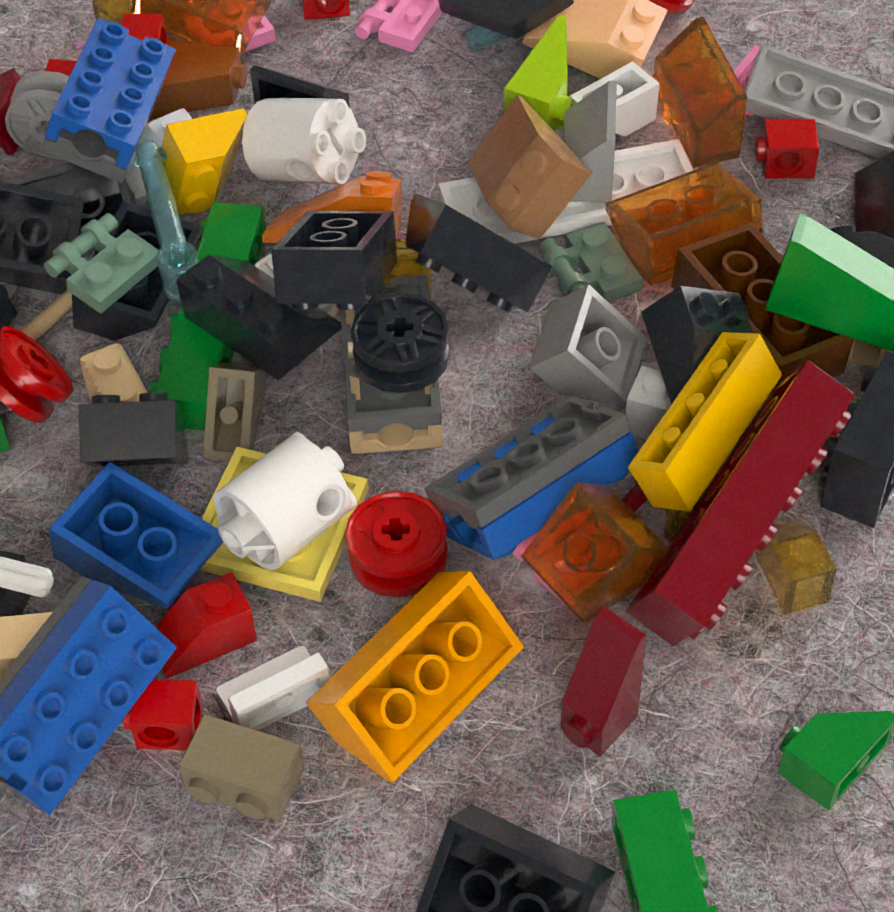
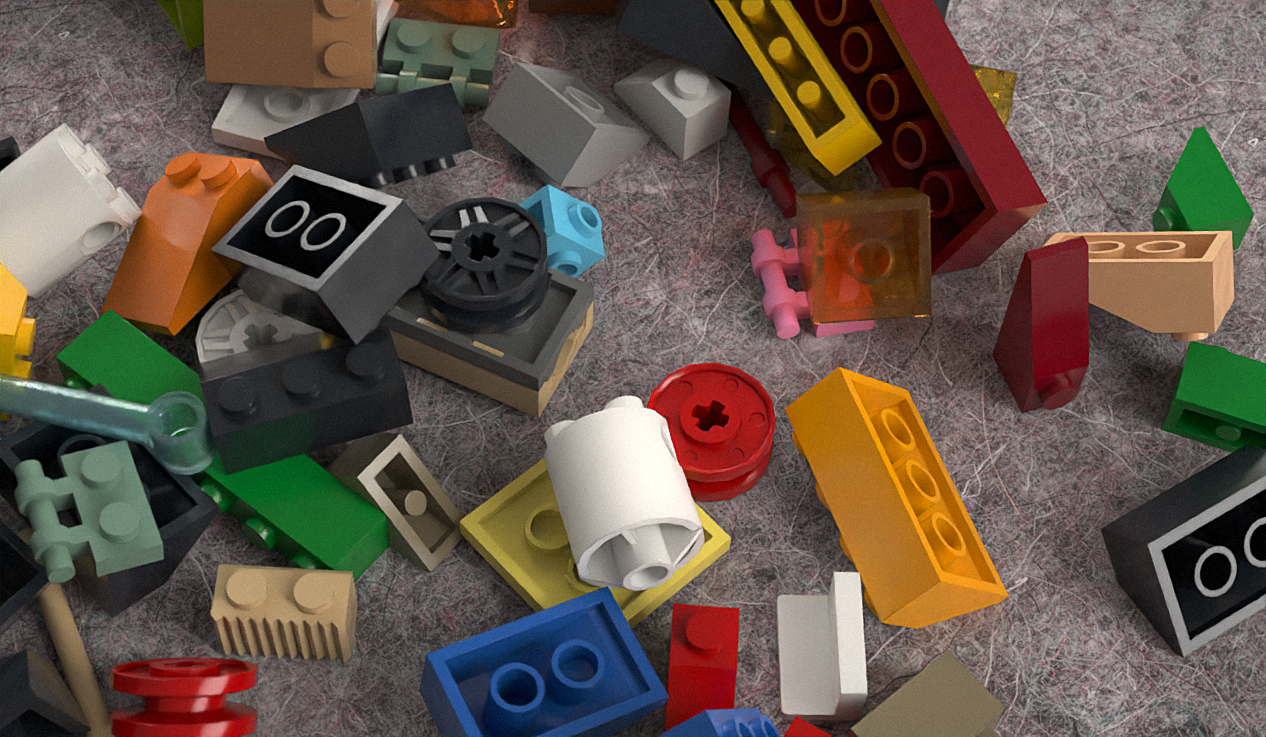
camera: 65 degrees left, 5 degrees up
black slope [78,392,188,468] -> none
dark grey piece [424,395,639,560] -> none
none -> medium azure brick [519,184,605,278]
none -> light nougat slope [1044,231,1234,341]

